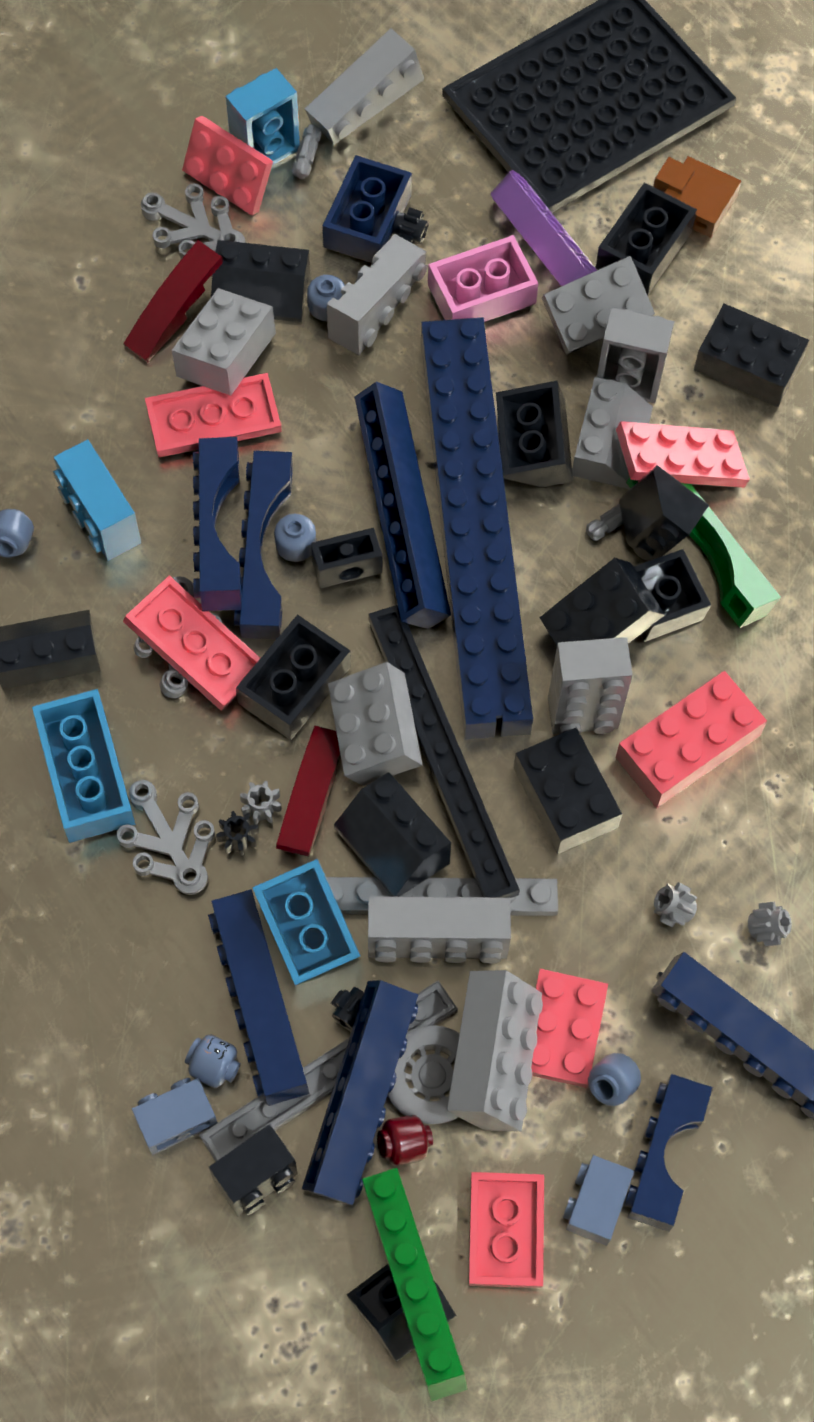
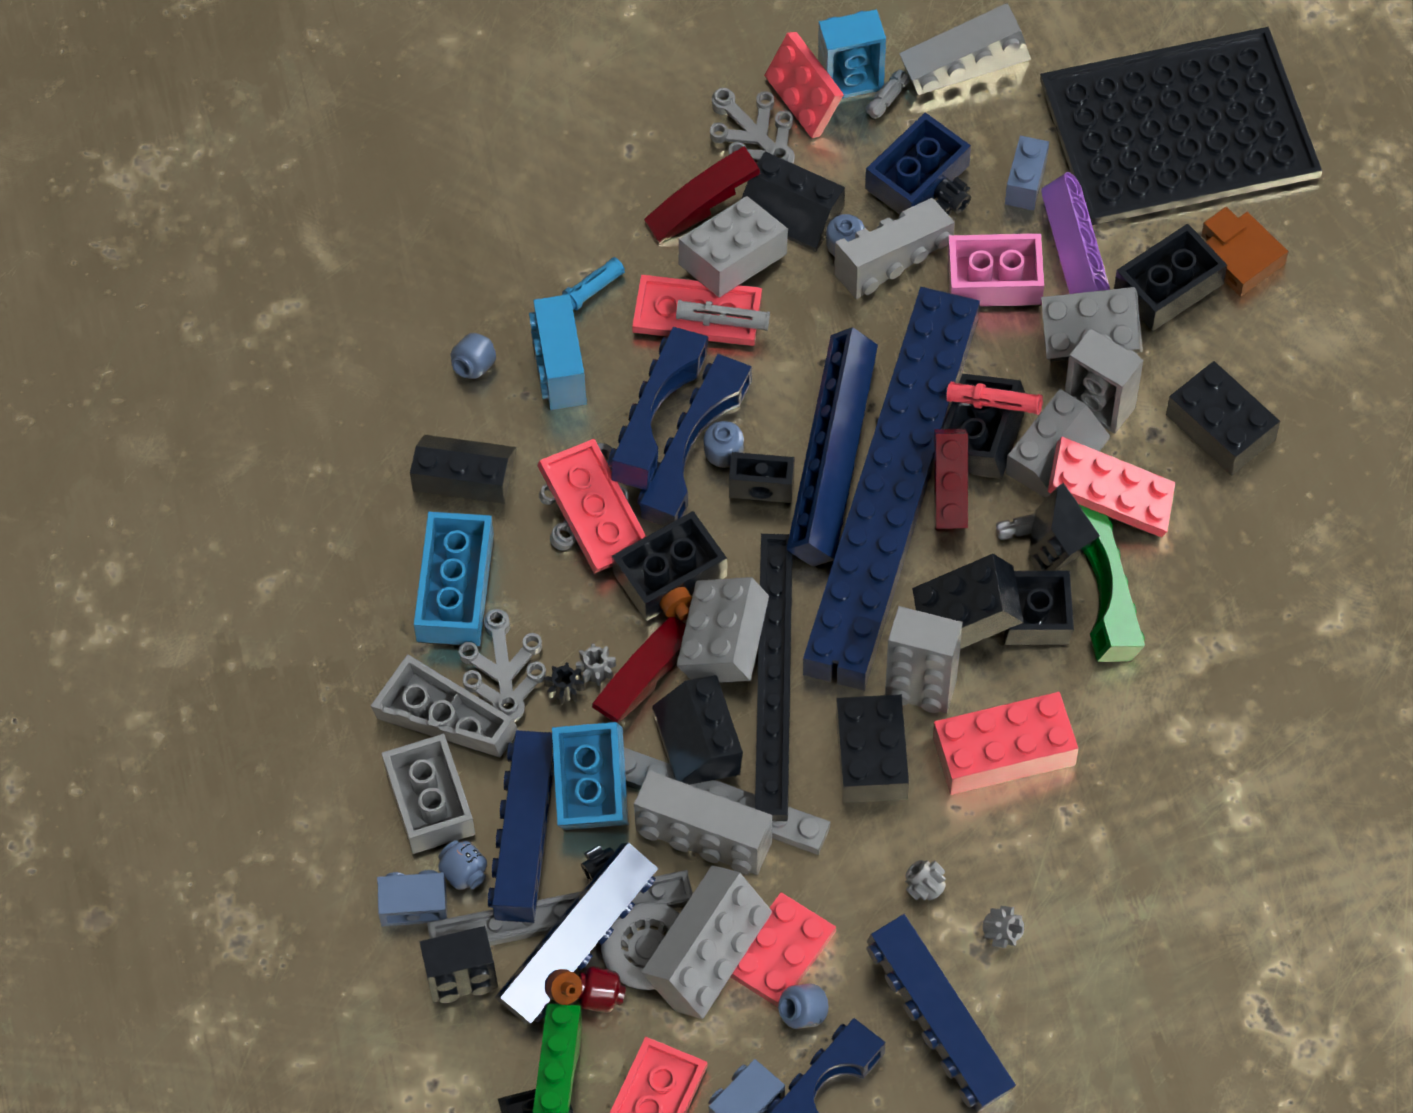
camera: 25 degrees right, 5 degrees down
none -> light grey wedge [371,654,518,757]
none -> light grey brick [382,734,476,854]
none -> dark orange tile [546,969,582,1005]
none -> dark azure pin [562,257,625,311]
none -> dark orange tile [659,587,692,621]
none -> light grey pin [676,300,770,331]
none -> dark red brick [934,429,968,529]
none -> coral pin [946,381,1043,415]
none -> sand blue brick [1005,136,1049,210]

